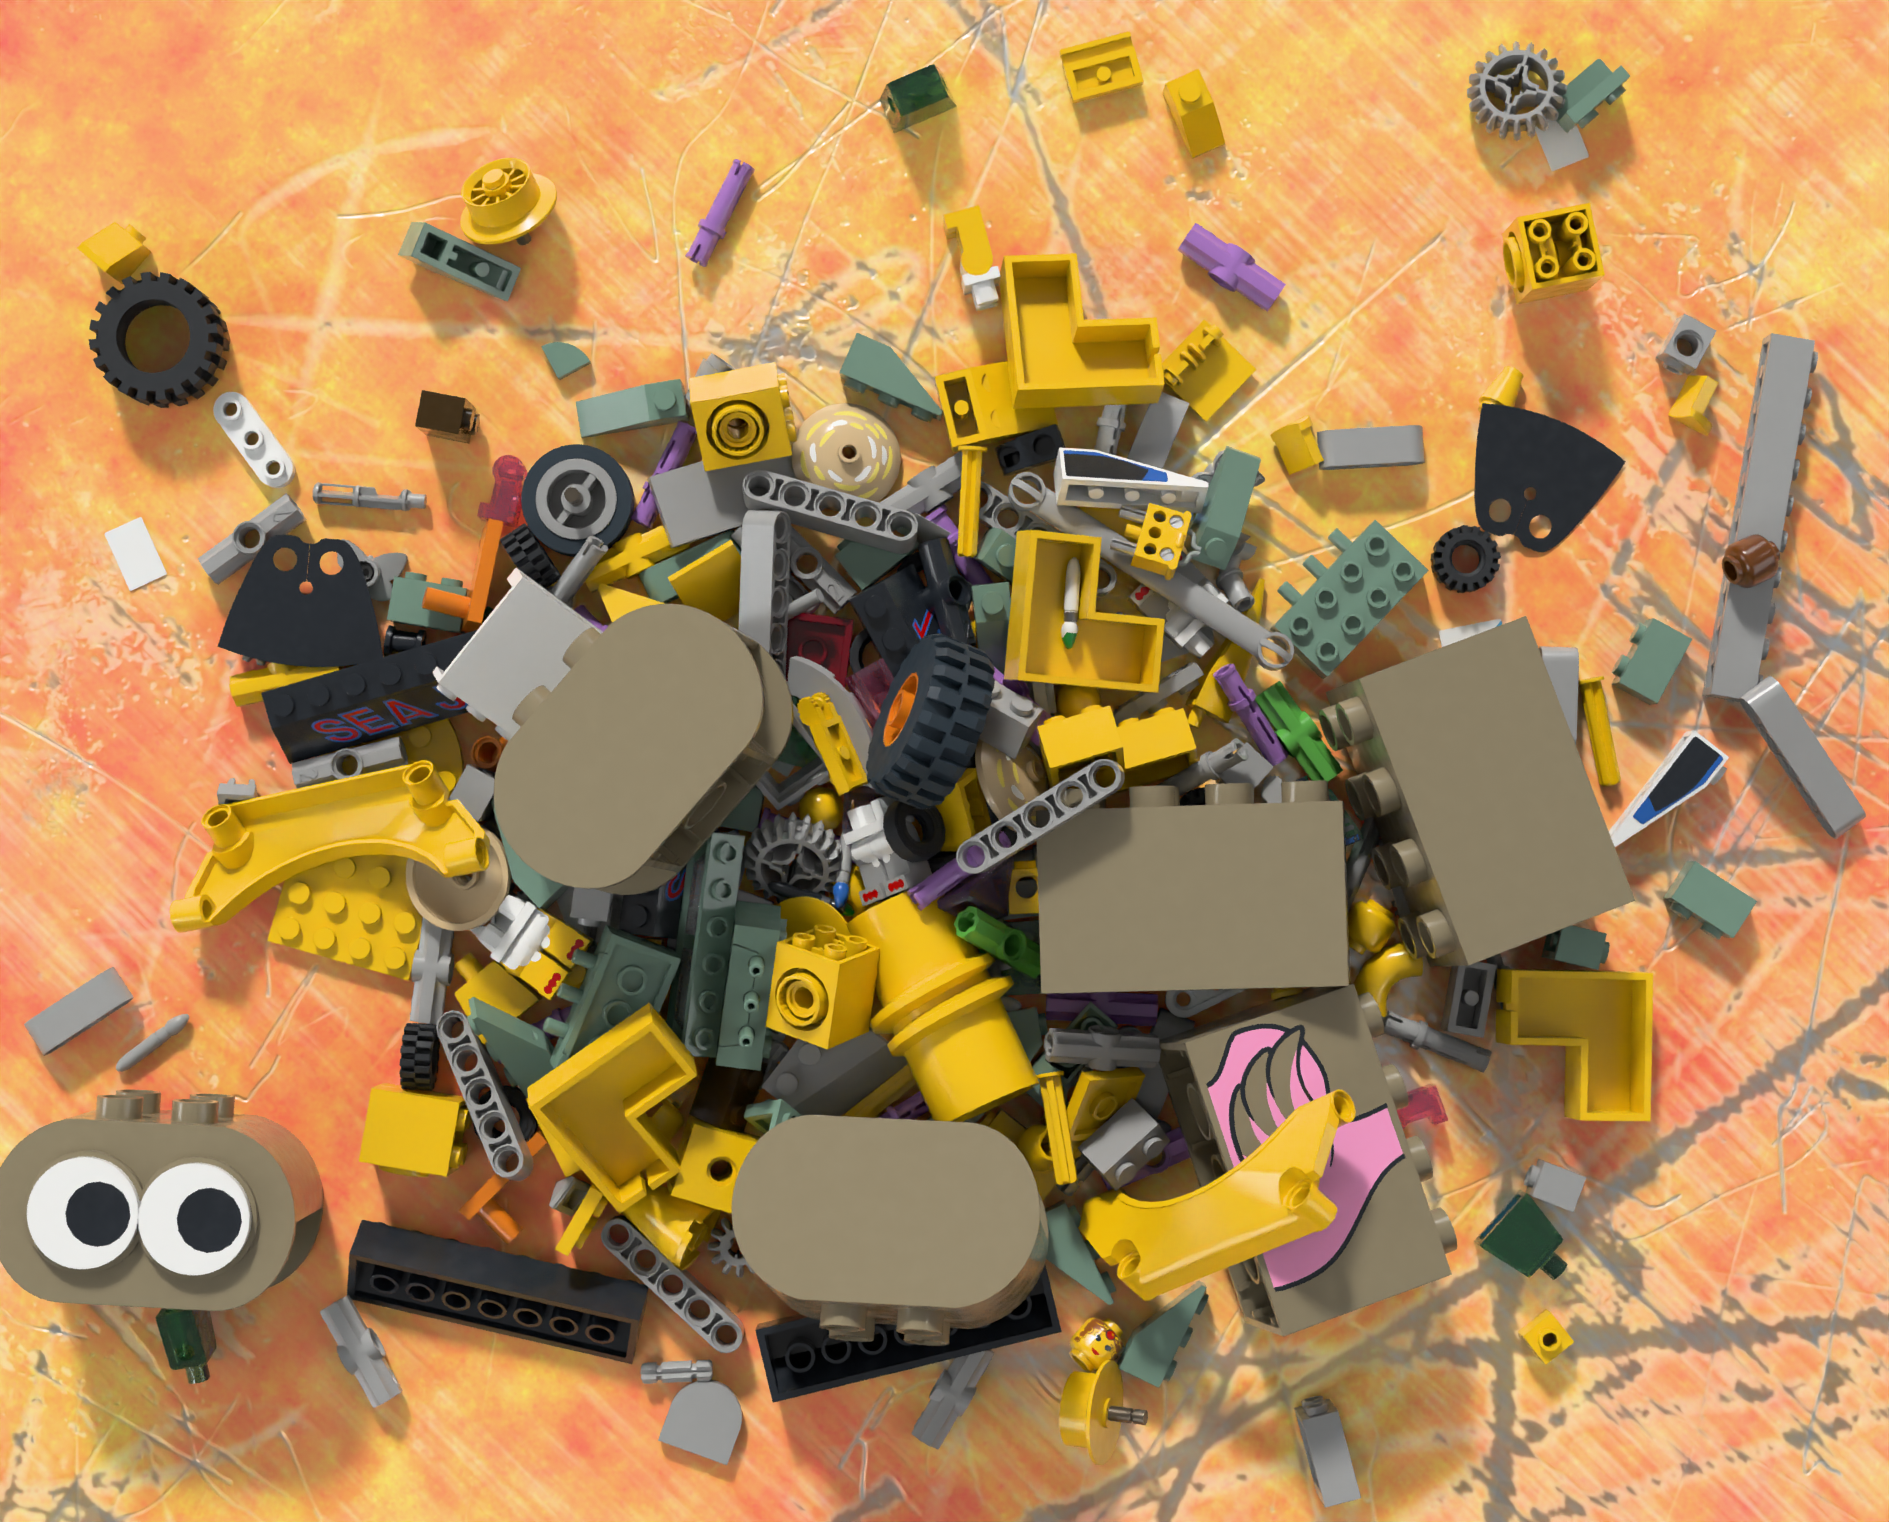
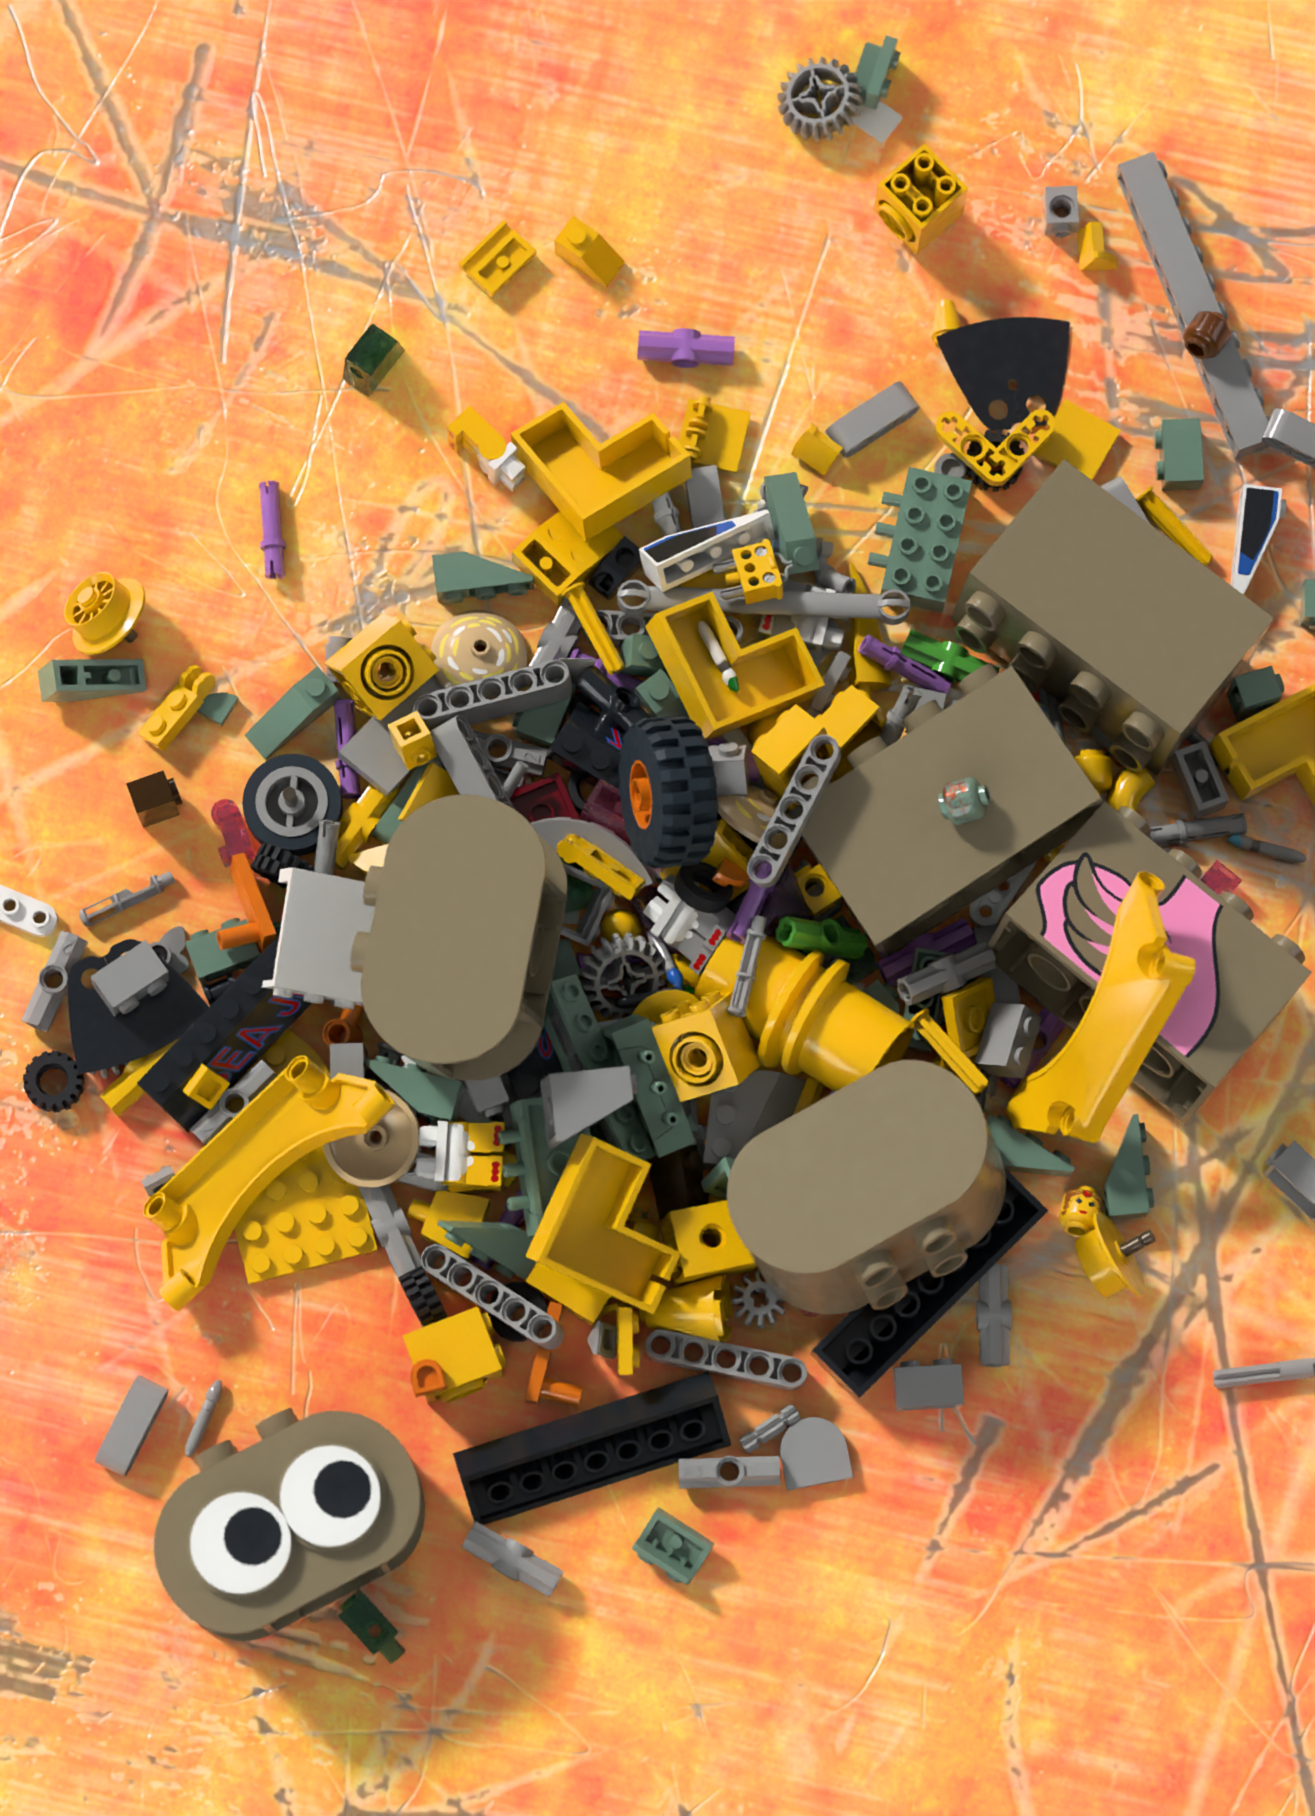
camera: 30 degrees left, 10 degrees down
none -> black tyre [23,1051,85,1113]
none -> light grey brick [91,940,169,1016]
none -> yellow hinge [137,664,216,751]
none -> yellow tile [182,1064,230,1110]
none -> yellow brick [388,711,437,770]
none -> orange tile [410,1359,448,1398]
none -> light grey slope [540,1066,637,1148]
none -> sand green bracket [632,1507,715,1585]
none -> light grey piece [678,1456,780,1489]
none -> orange tile [712,857,750,888]
none -> light grey piece [727,915,767,1017]
none -> light grey brick [892,1359,964,1411]
none -> yellow beam [934,409,1056,487]
none -> light grey tile [934,453,967,479]
none -> sand green head [938,777,991,825]
none -> yellow tile [1033,399,1121,480]
none -> light grey piece [1228,834,1306,863]

